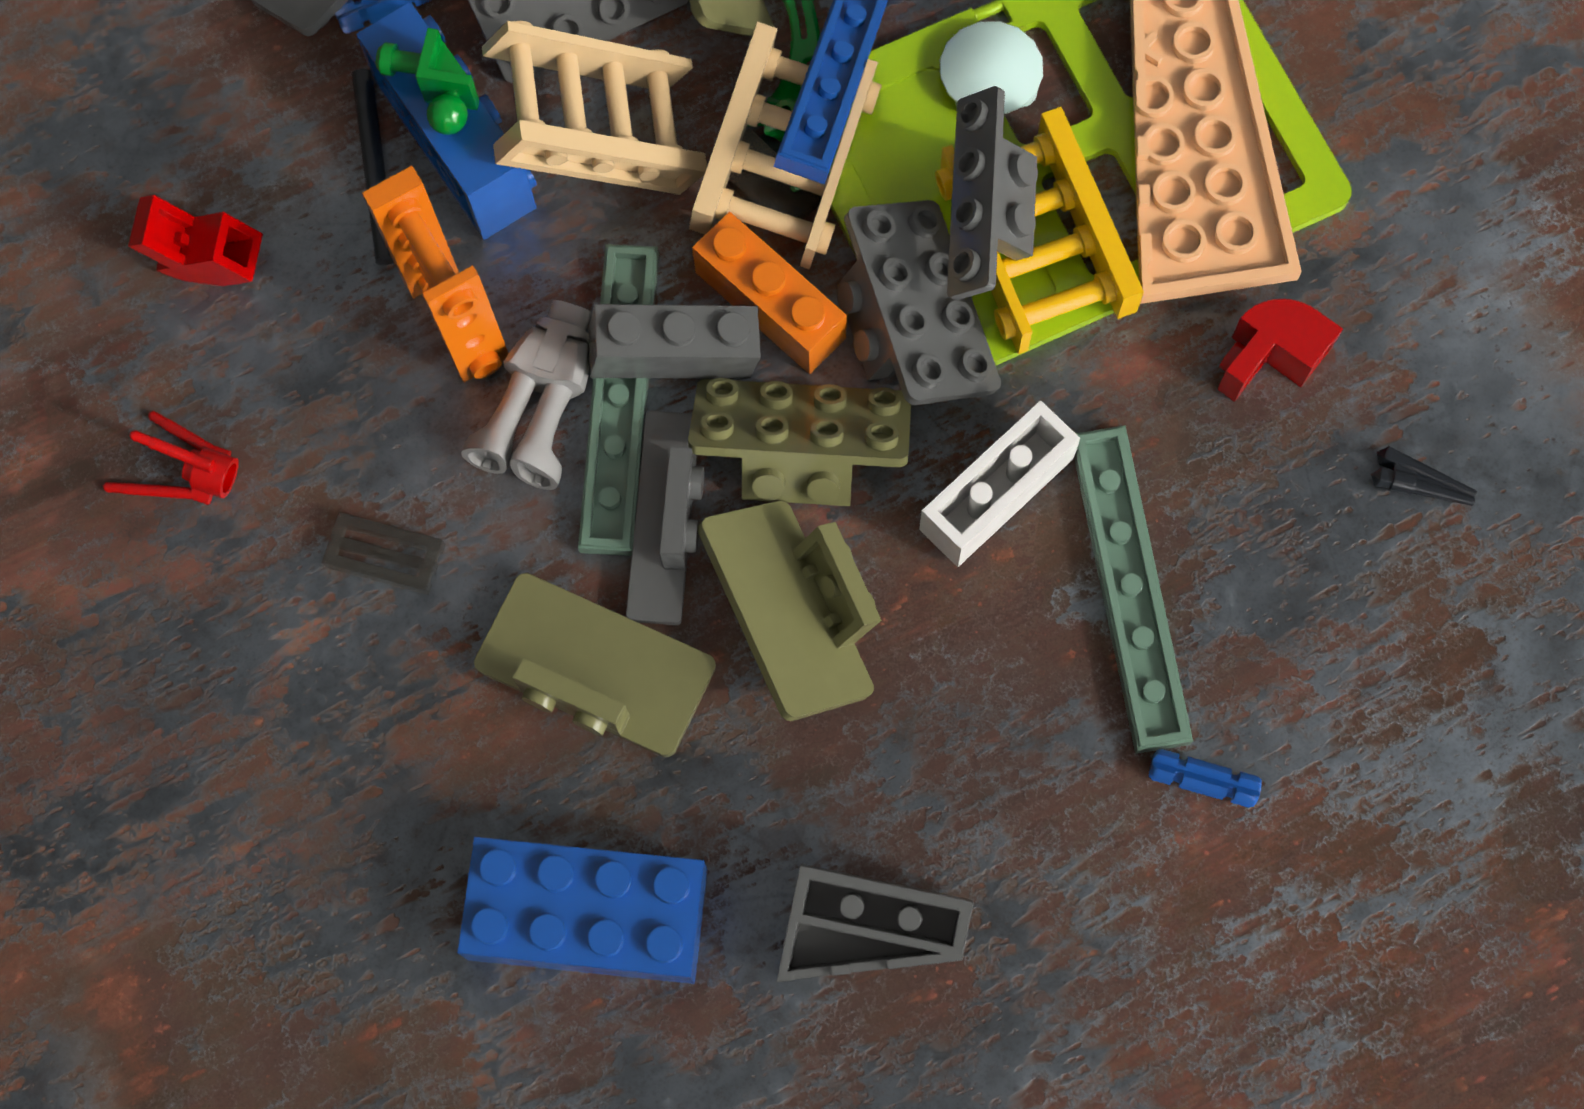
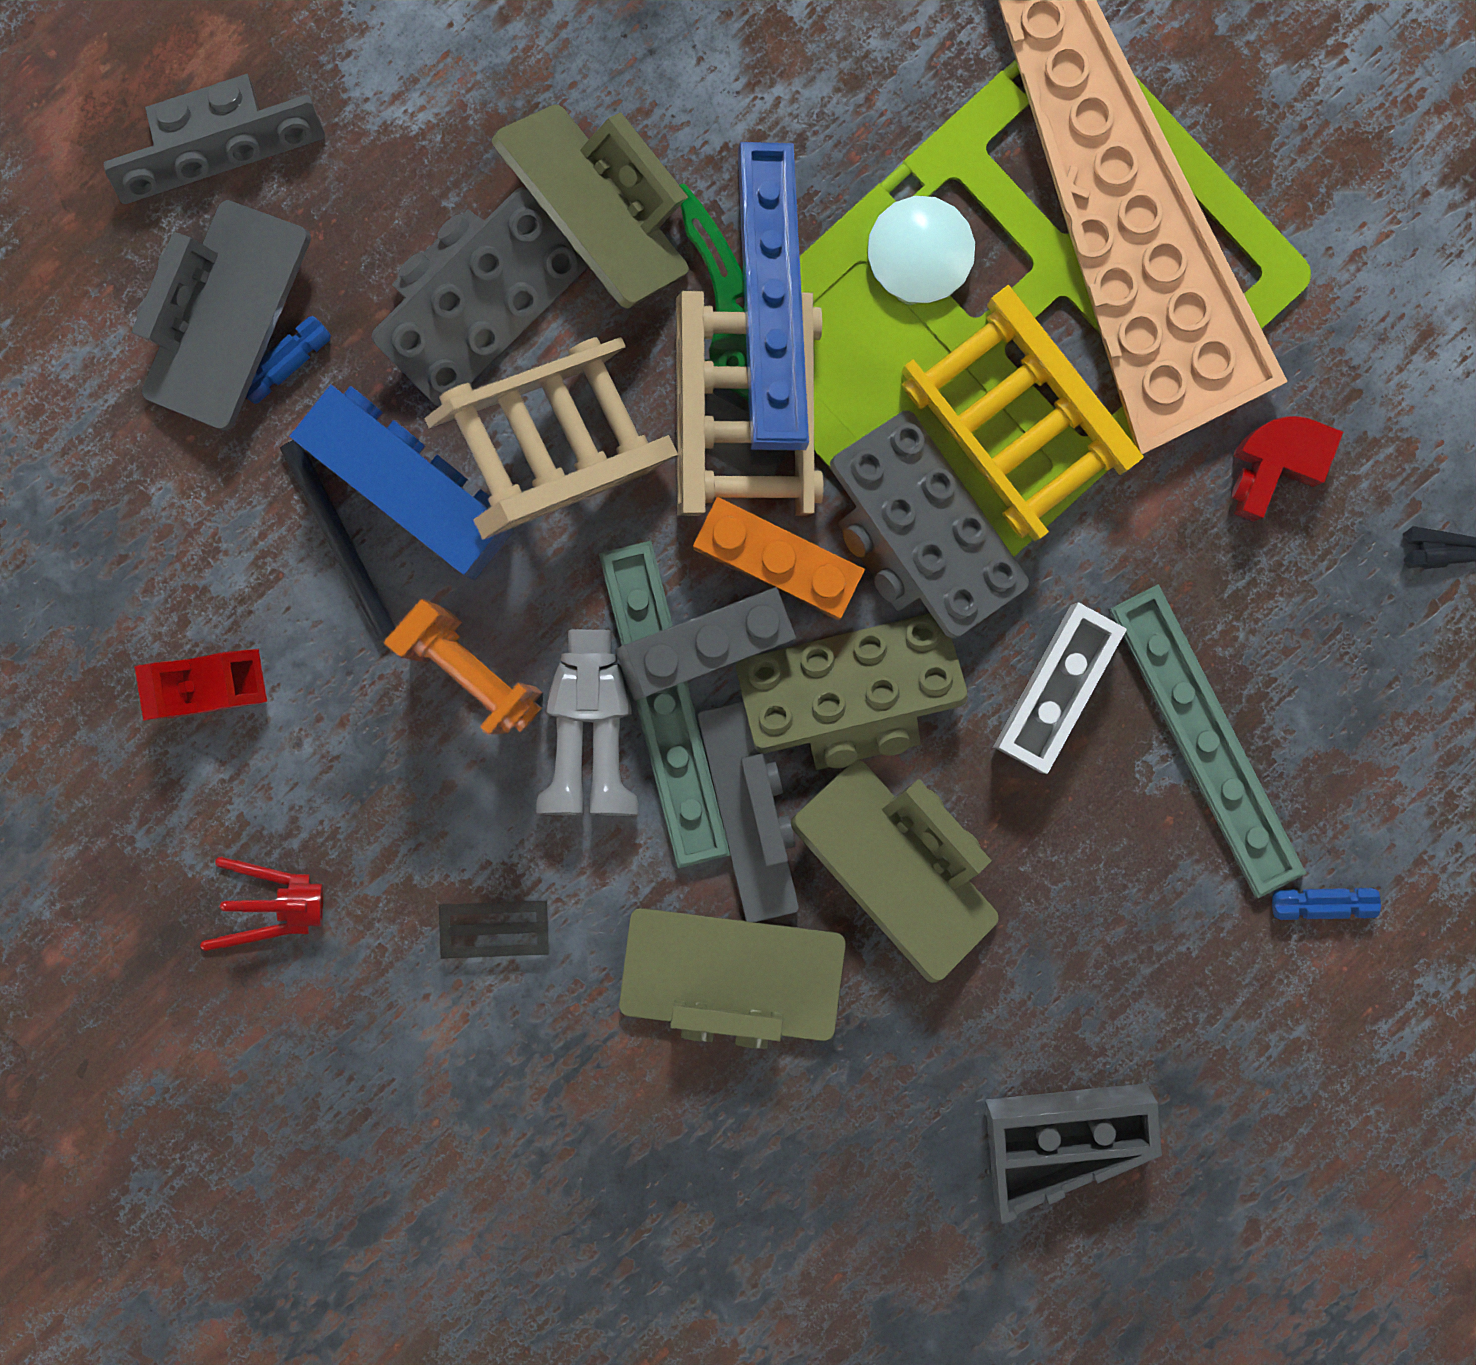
camera: 20 degrees left, 15 degrees up
green piece [375,28,480,135] -> none
blue brick [458,837,708,984] -> none
dark grey bracket [947,86,1038,300] -> none

